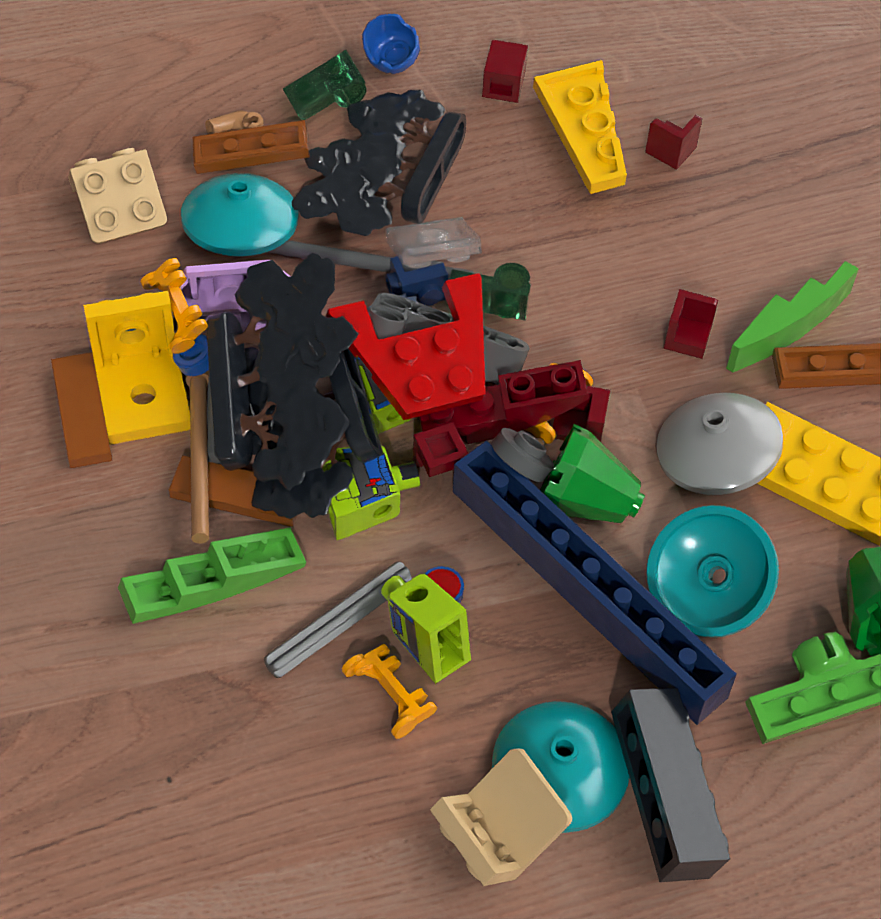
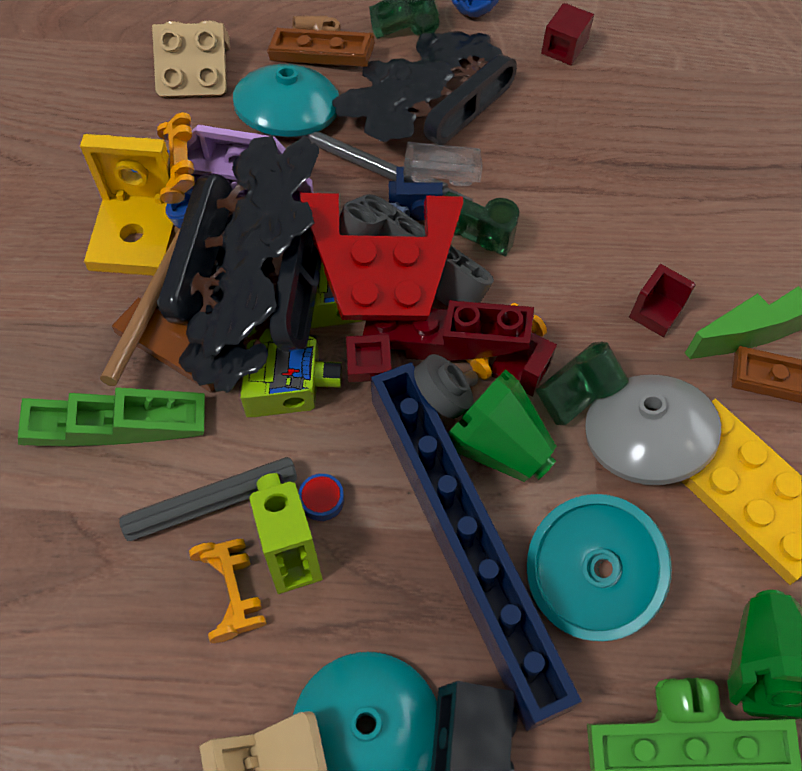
camera: 20 degrees right, 5 degrees up
dark orange tile [51,352,112,469] -> none
yellow wing [533,60,627,194] -> none
dark red panel [645,115,703,170] -> none
none -> clear green plate [535,341,629,425]

